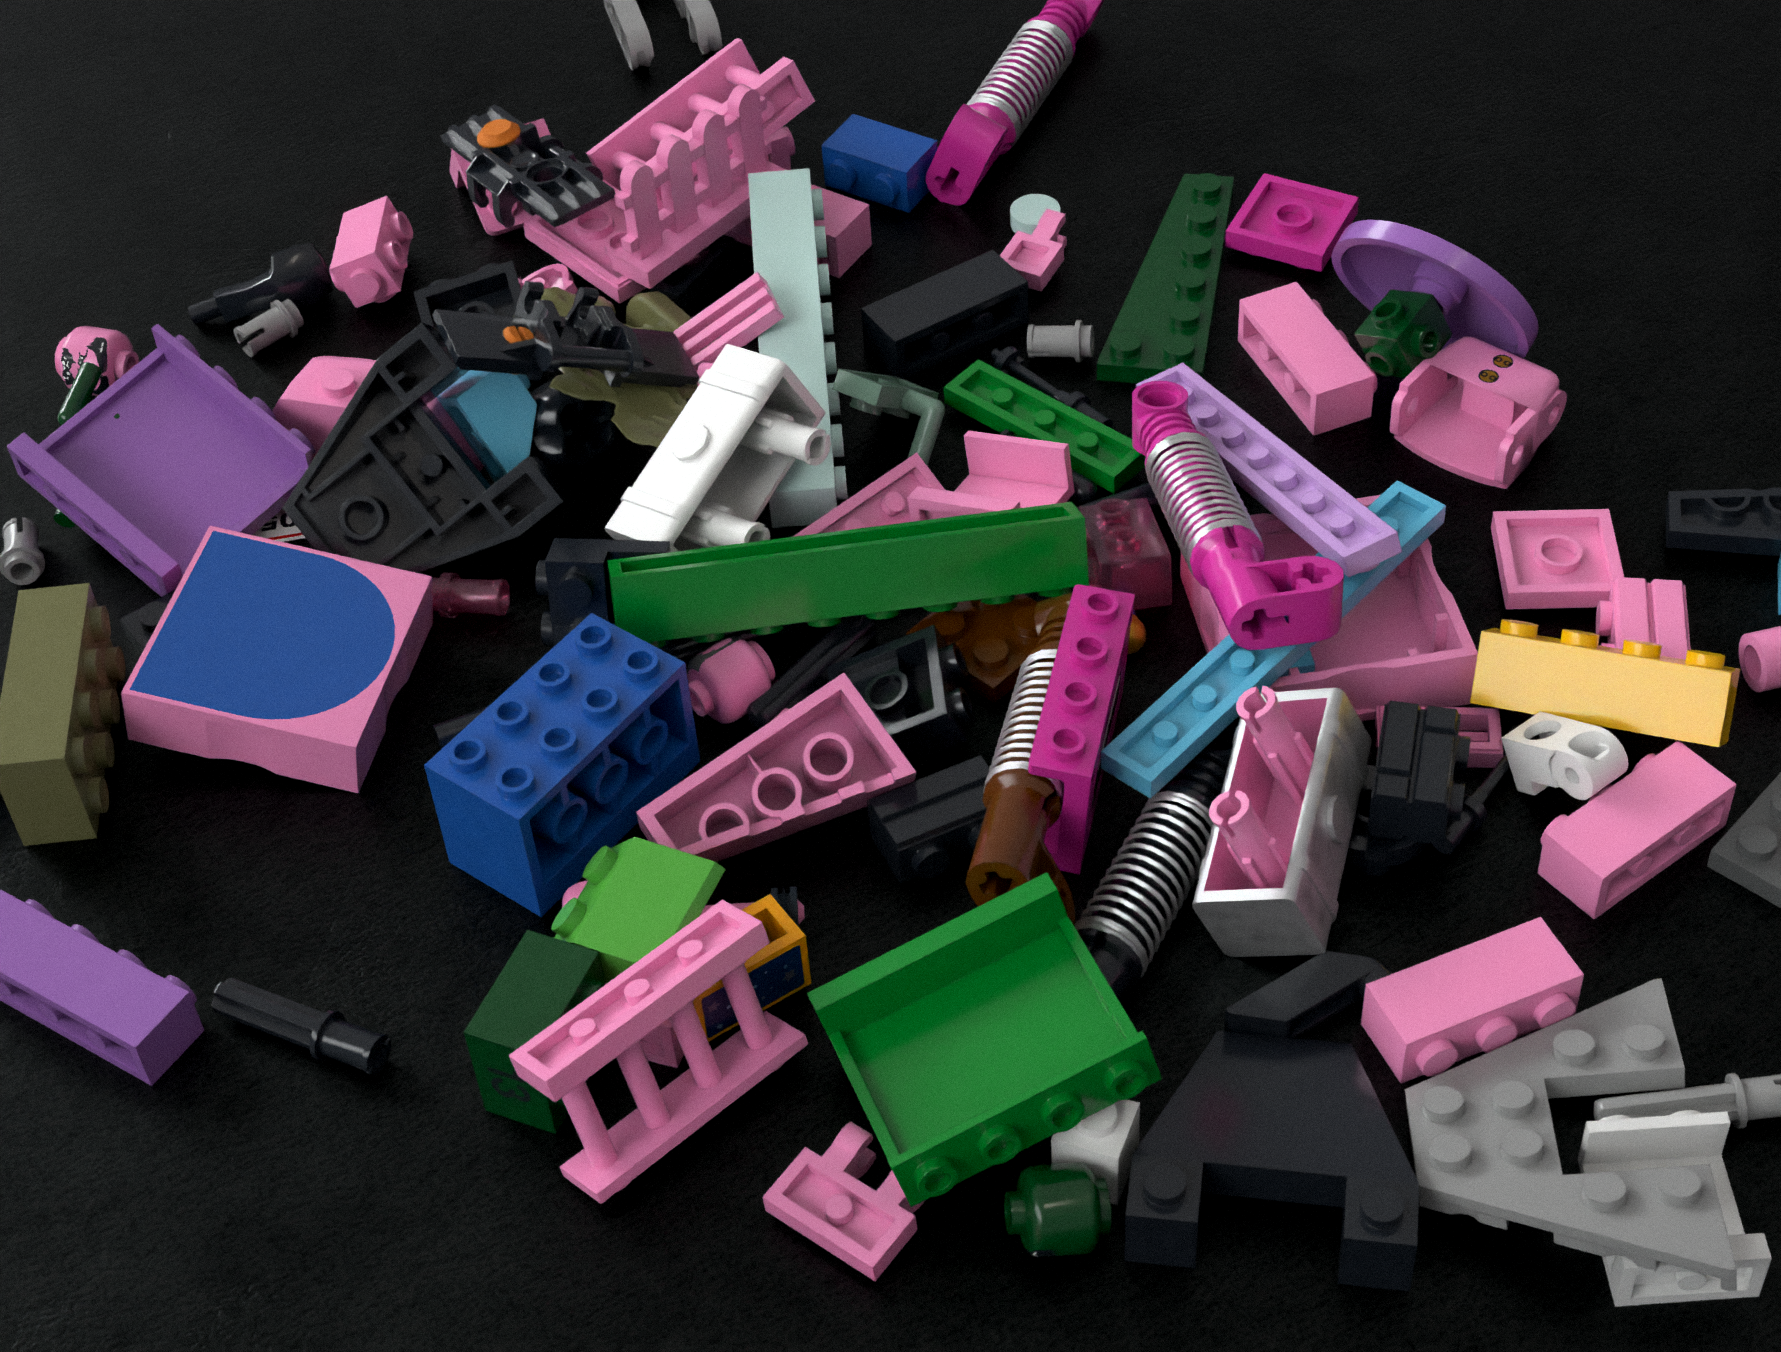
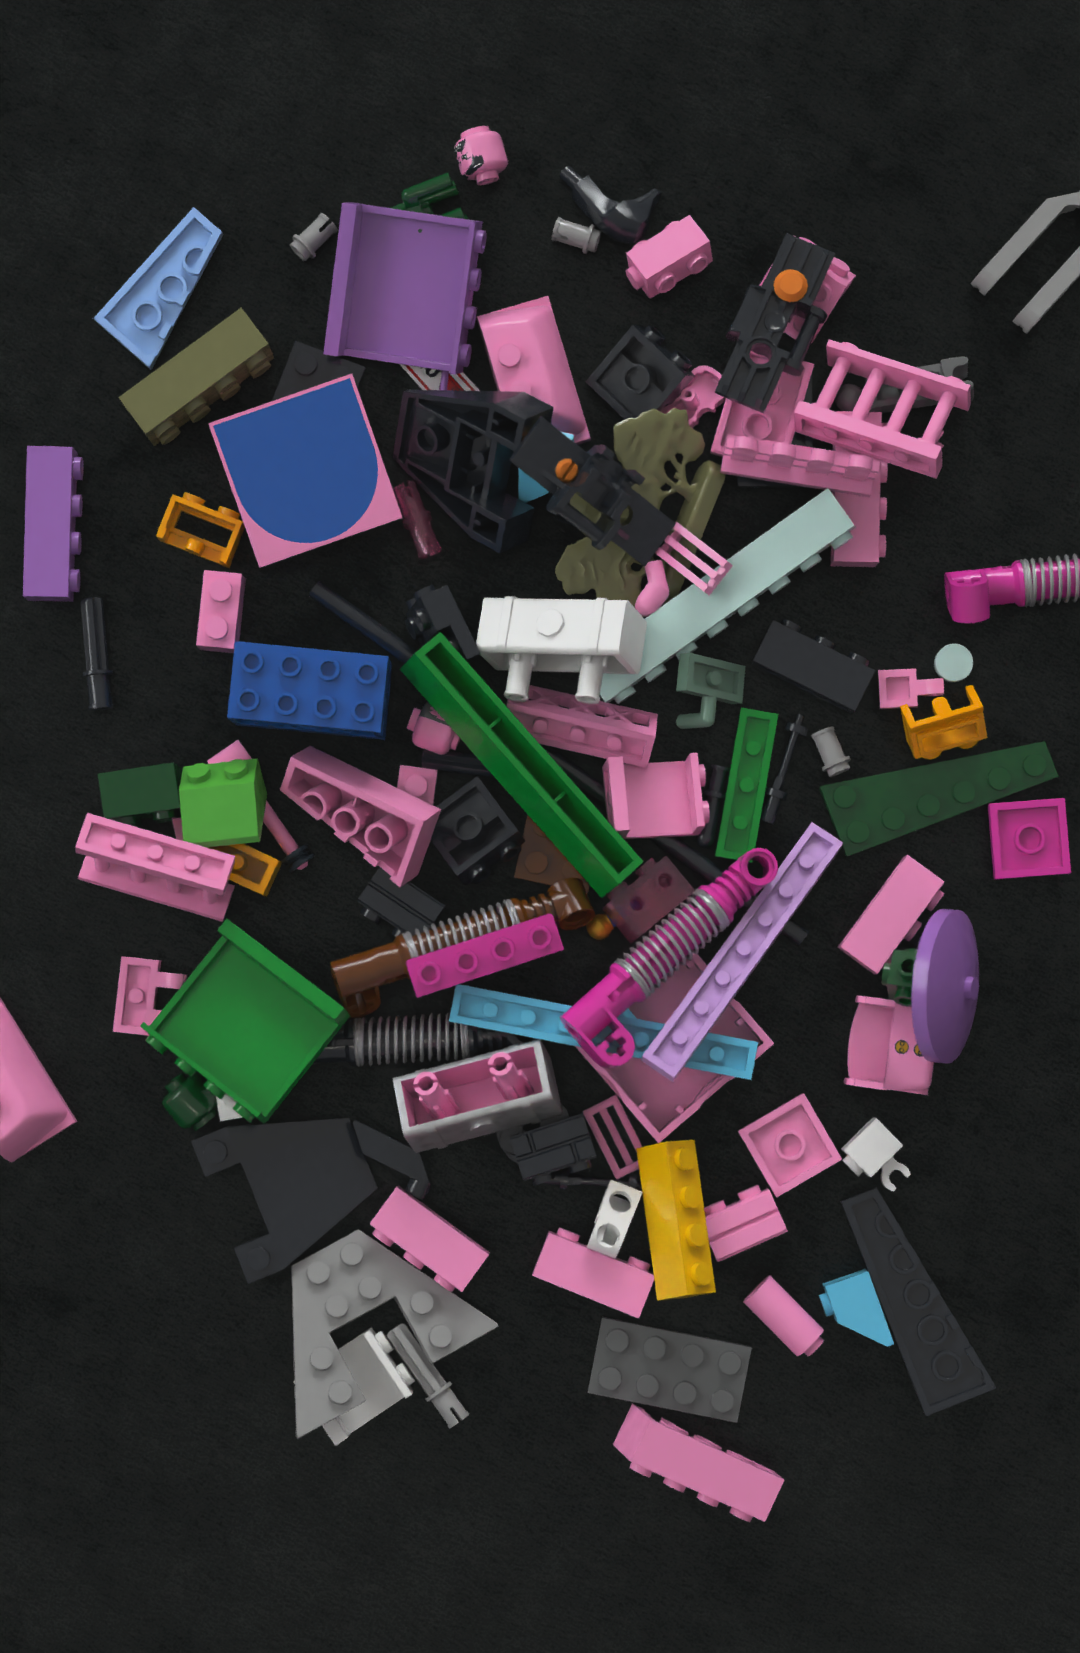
camera: 60 degrees right, 40 degrees up
blue brick [822,114,937,213] -> none
none -> light orange window [156,492,245,568]
none -> bright pink brick [196,570,246,653]
none -> white brick [841,1117,911,1191]
none -> light orange window [900,685,988,759]

